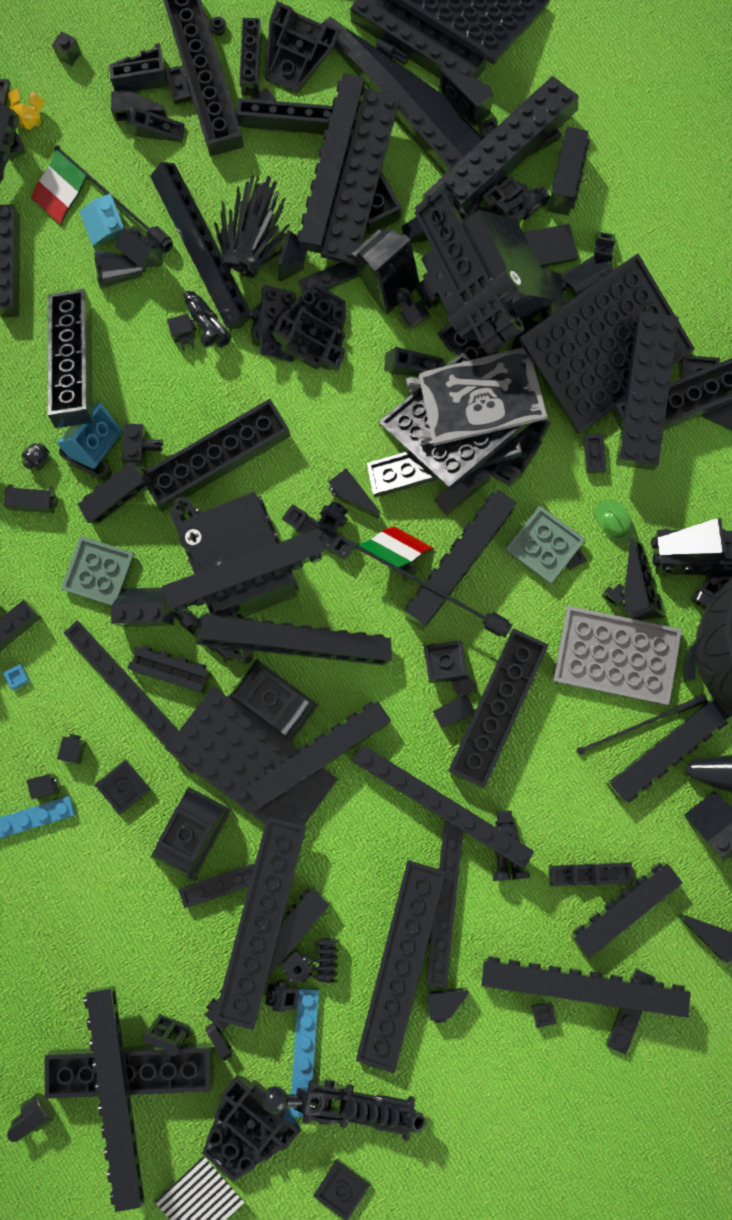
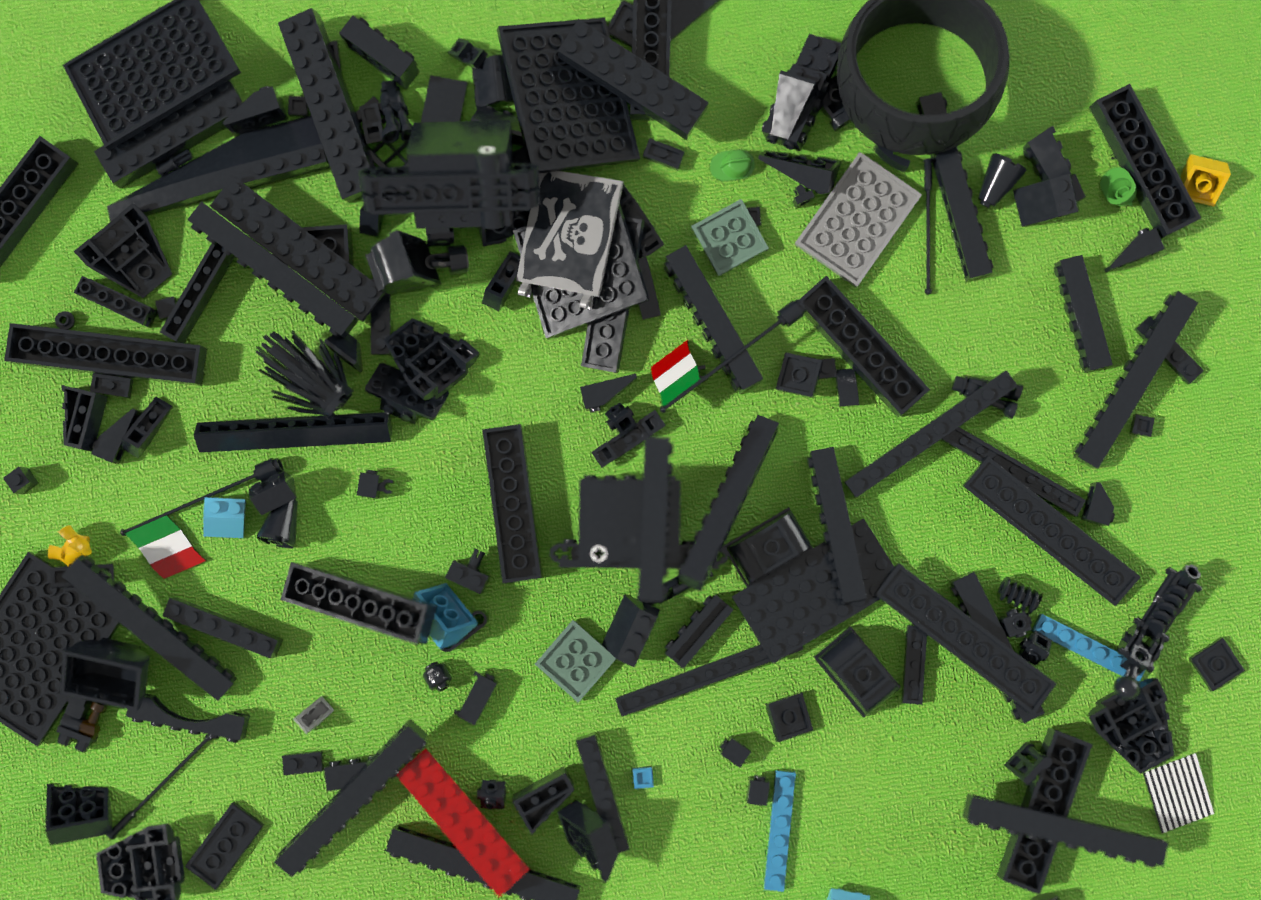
camera: 70 degrees left, 5 degrees up
black brick [78,461,153,524] -> none
black piece [183,291,232,348] -> none
black beam [205,1022,234,1061] -> none
black slope [548,862,633,886] -> none

